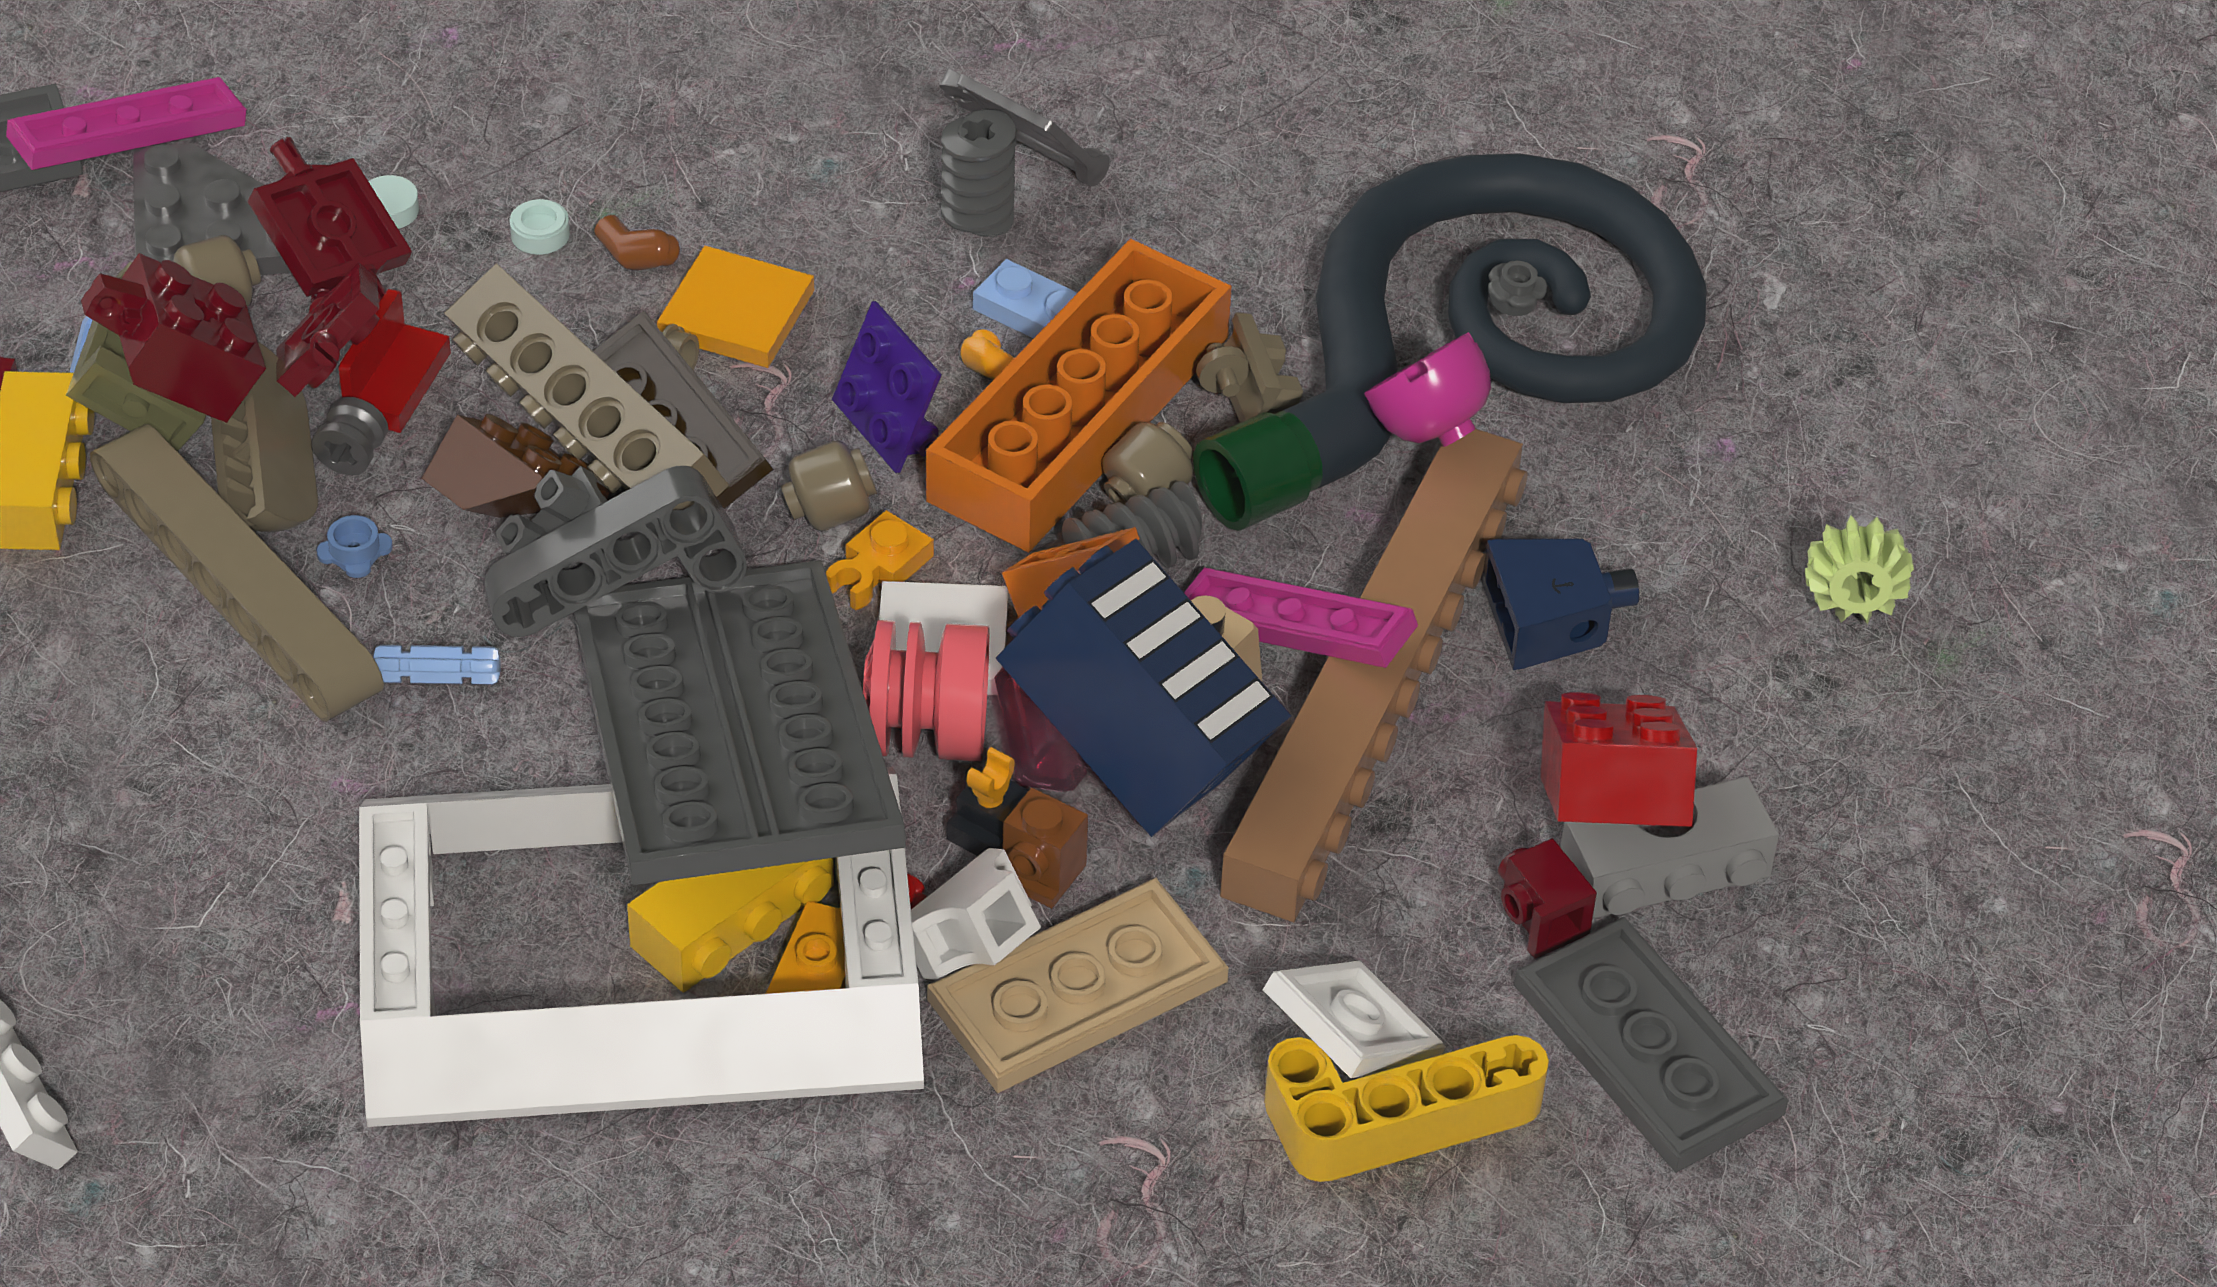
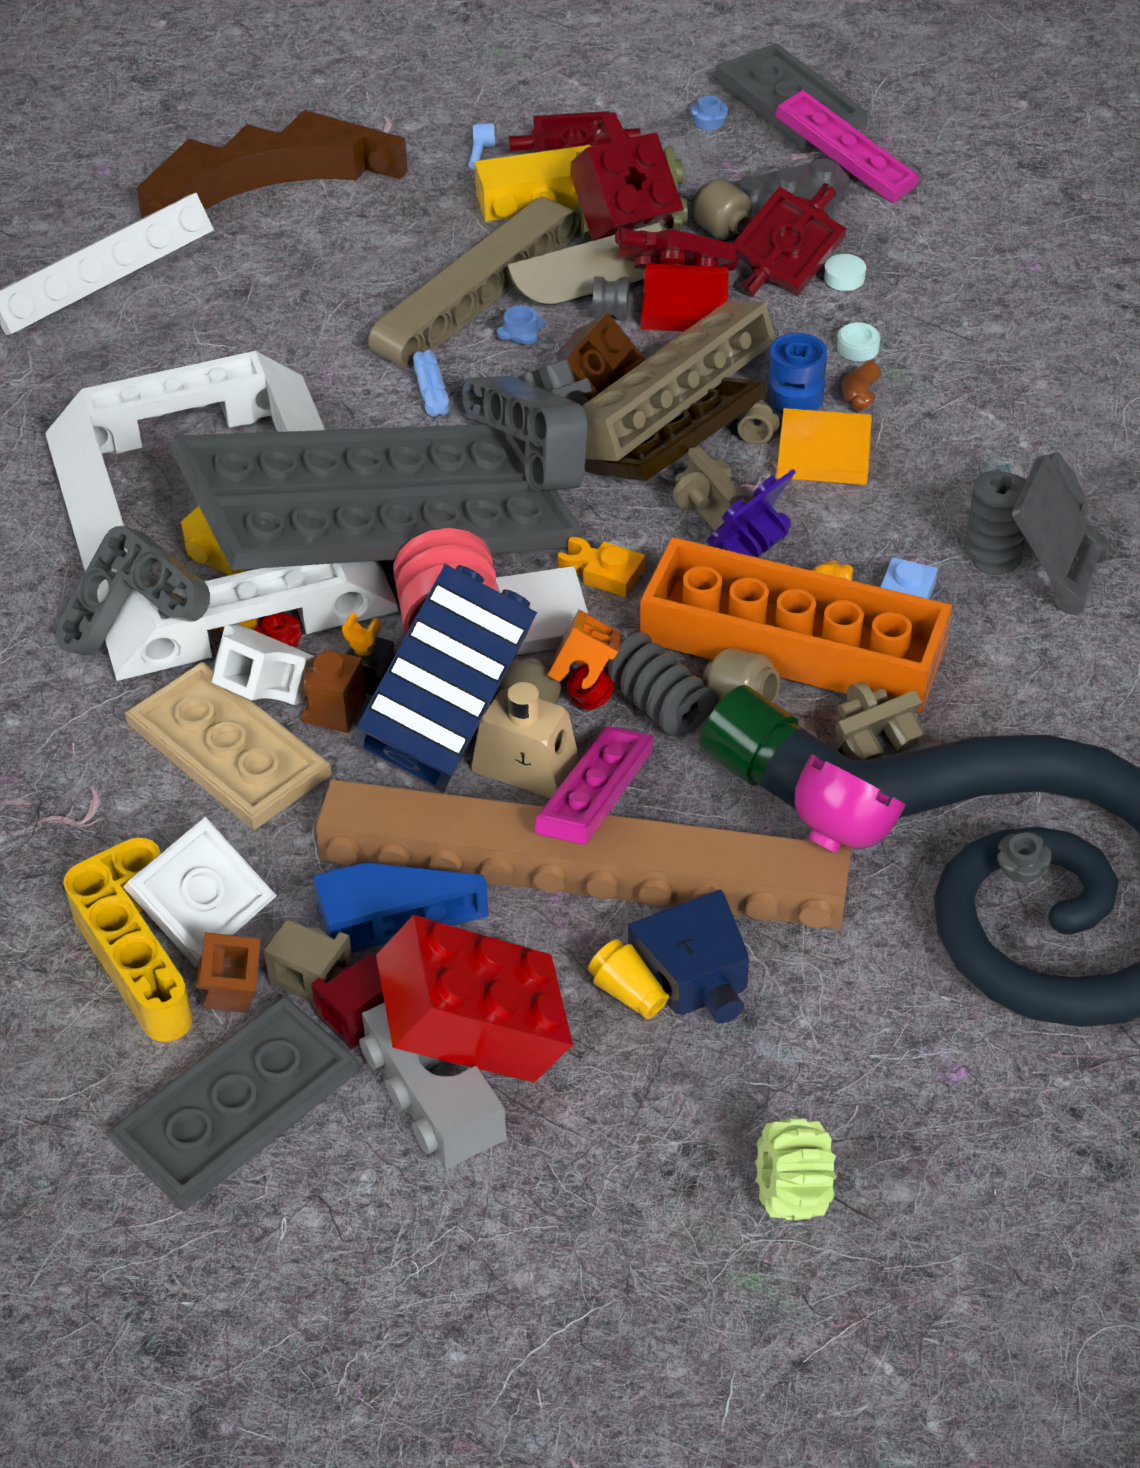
camera: 80 degrees right, 0 degrees up
dark tan head [781,440,877,532] -> none
none -> dark grey beam [56,526,210,655]
none -> dark orange brick [195,932,261,1013]
none -> dark tan brick [263,919,353,1003]
none -> blue slope [313,863,489,953]
none -> yellow cone [588,939,669,1020]
none -> dark tan hips [673,447,755,531]
none -> blue wheel [767,333,827,414]

